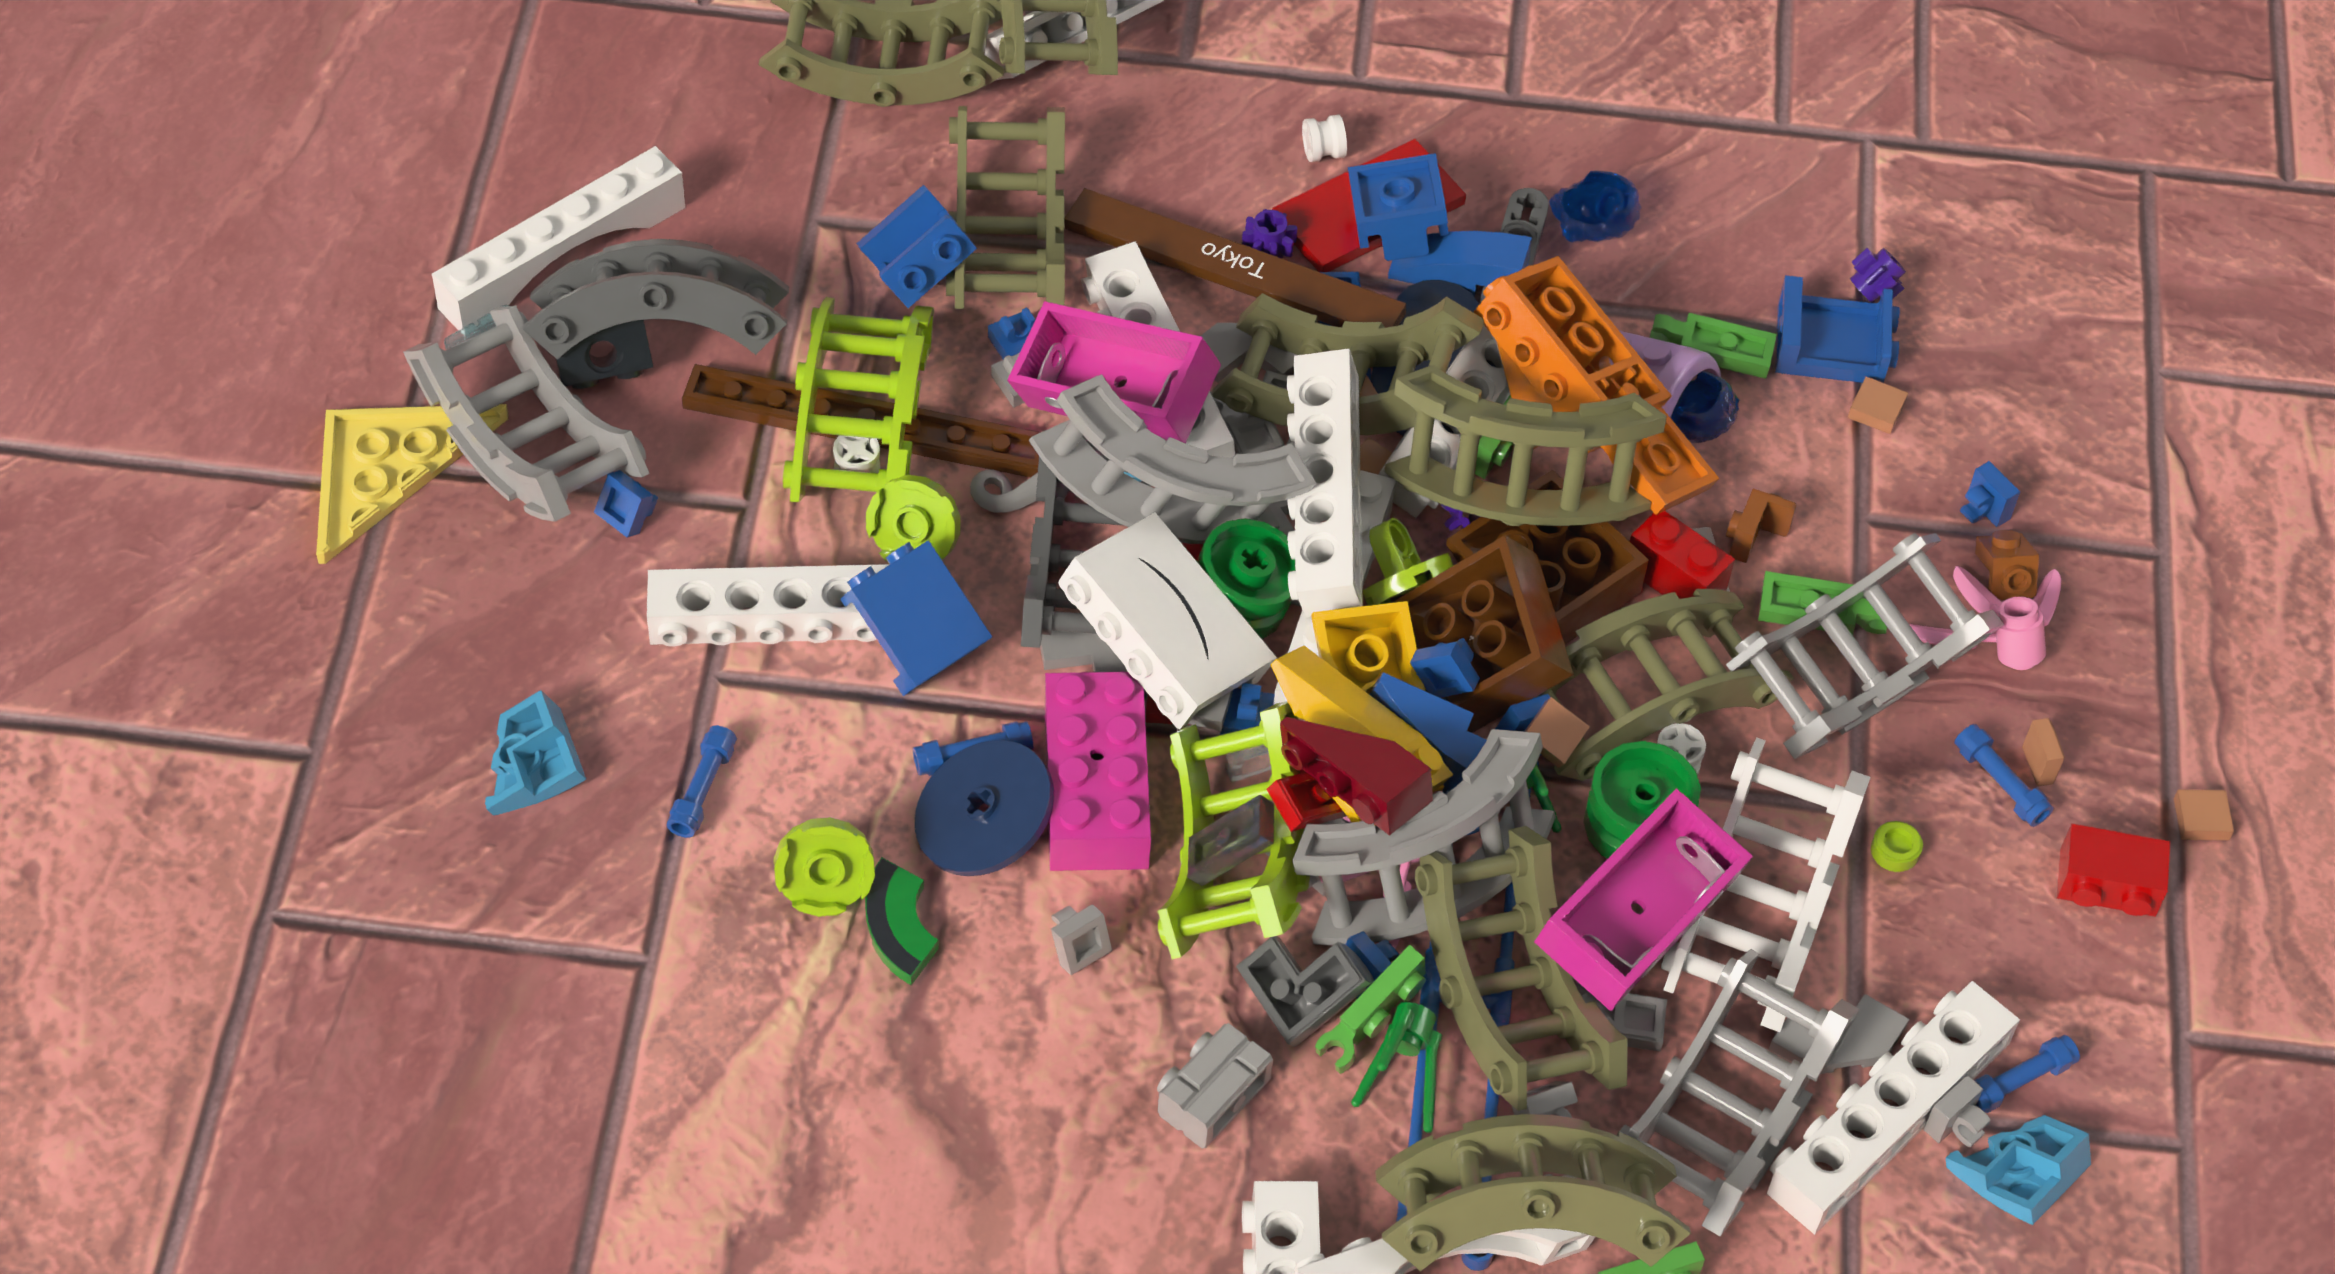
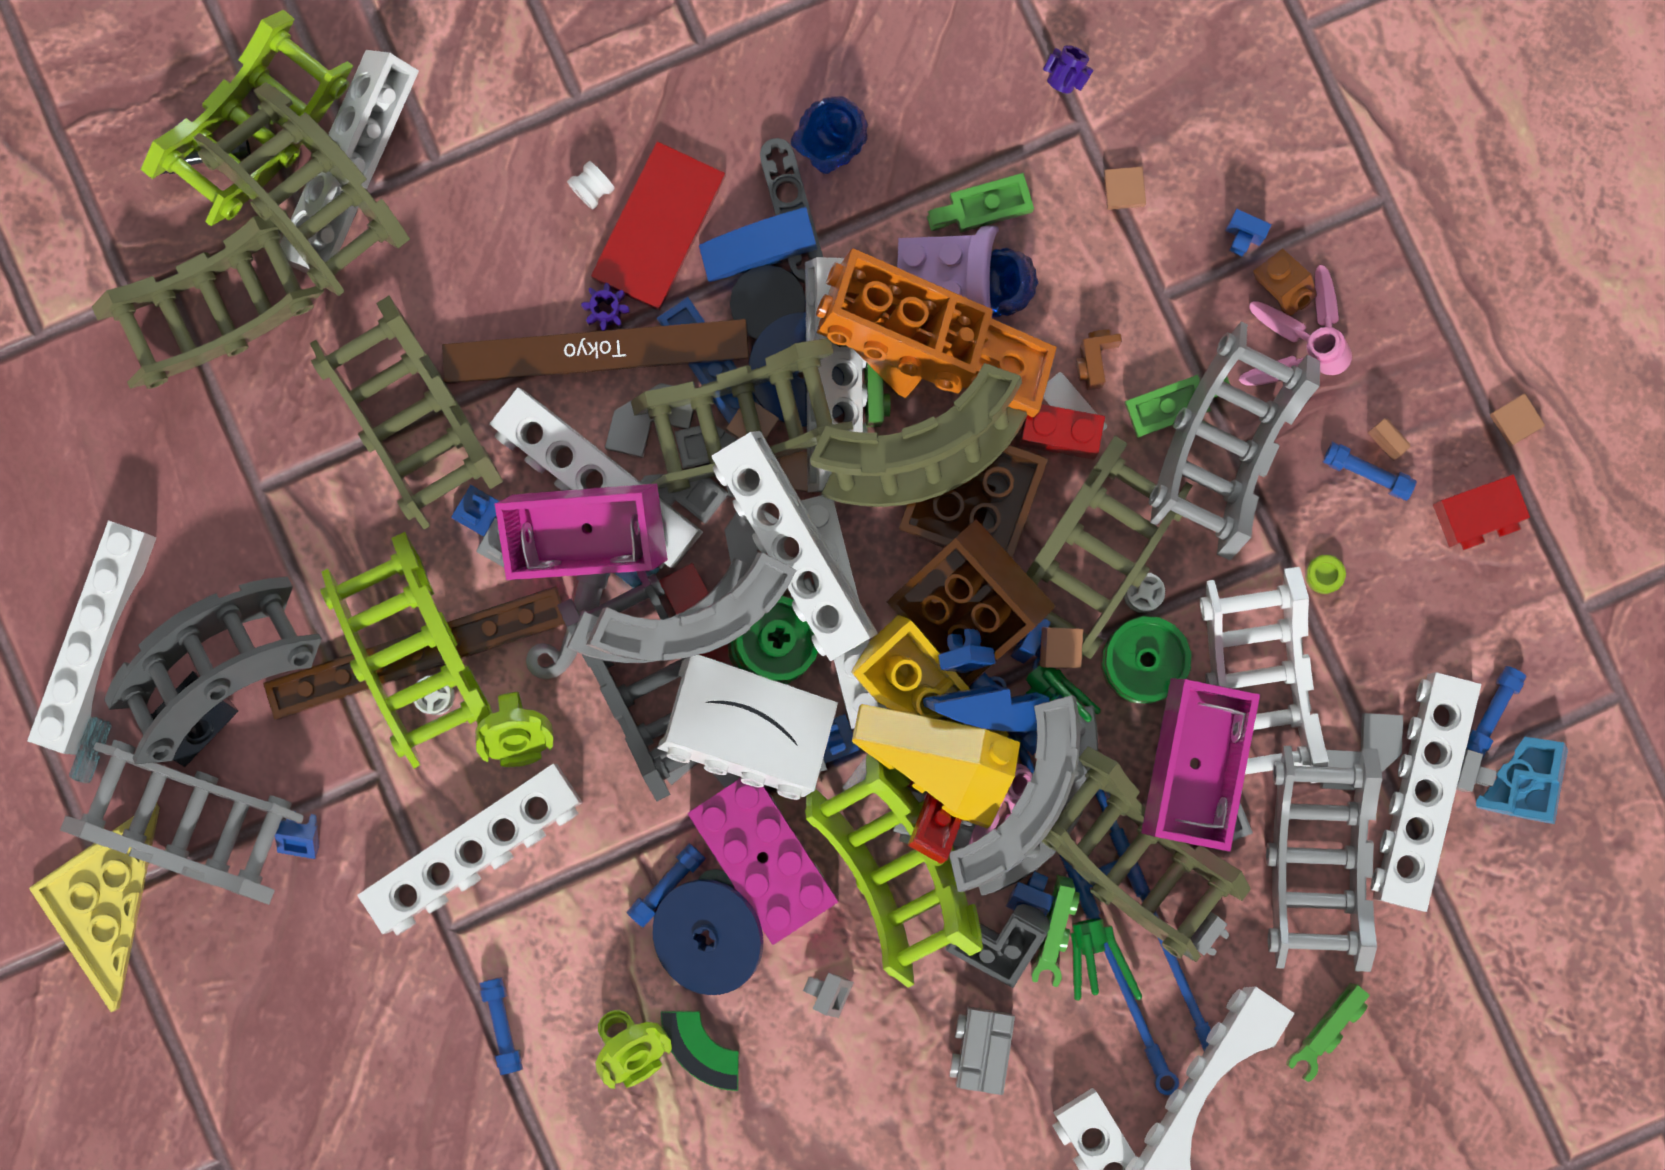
camera: 25 degrees left, 30 degrees up
dark azure slope [485,690,586,815] -> none
blue panel [840,540,992,696] -> none
blue panel [856,185,977,308] -> none
clear smoke plate [1188,794,1274,886] -> none
dark red slope [1280,717,1433,836] -> none
blue panel [1348,153,1449,261] -> none
lime tile [1362,518,1454,606] -> none
olive fence [1375,1114,1691,1271] -> none
blue panel [1775,275,1900,383] -> none

